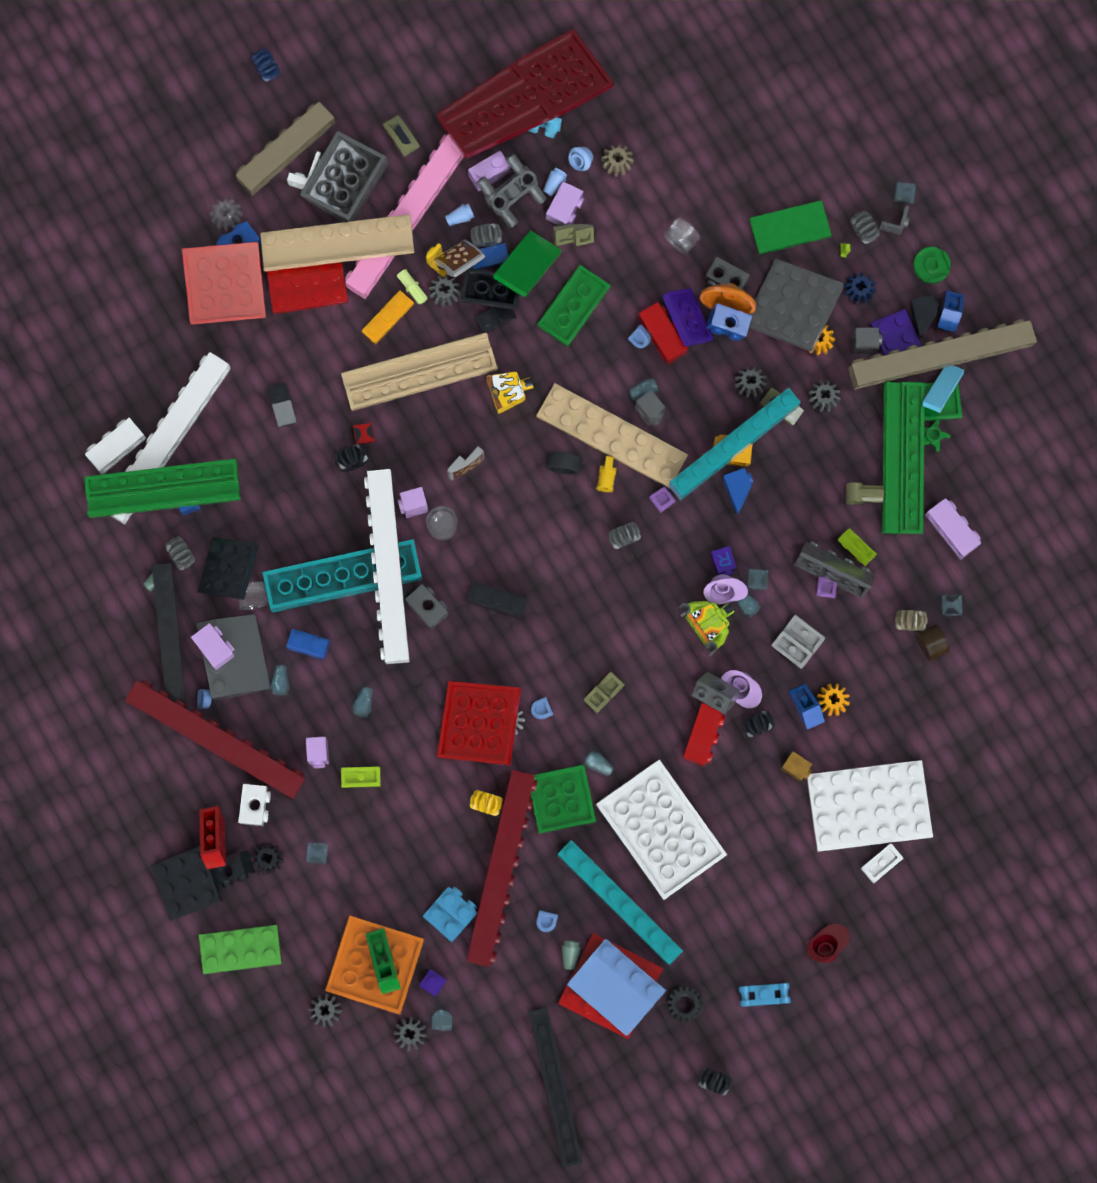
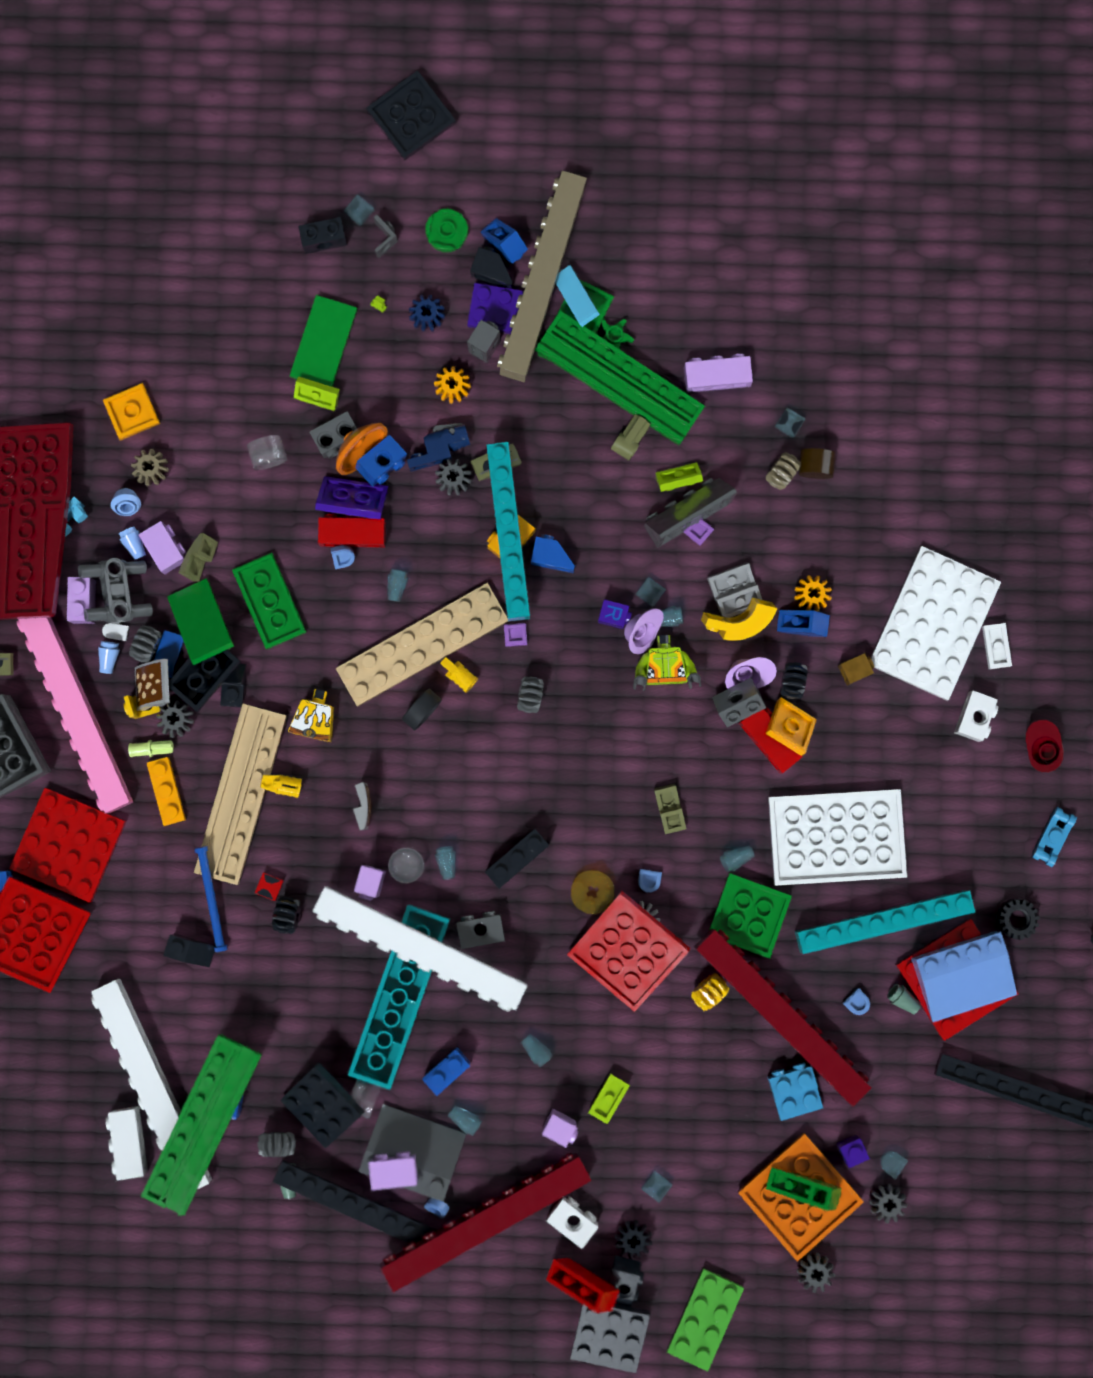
camera: 55 degrees left, 5 degrees up
tan plate [261,214,415,271] -> none
dark grey brick [635,390,665,427] -> none
dark grey plate [749,259,844,352] -> none
dark grey gear [808,380,841,412] -> none
dark grey gear [851,210,879,244] -> none
none -> white piece [102,623,129,641]
none -> light orange tile [103,383,160,440]
none -> blue bar [194,846,228,952]
none -> yellow hinge [260,775,302,798]
none -> lime plate [294,377,340,411]
none -> black brick [298,217,347,254]
none -> black plate [366,70,456,160]
none -> dark blue plate [407,423,470,472]
none -> clear light blue cone [434,846,456,880]
none -> clear yellow plate [571,870,614,914]
none -> yellow arch [701,598,777,641]
none -> light orange tile [766,697,817,756]
none -> white brick [954,691,998,742]

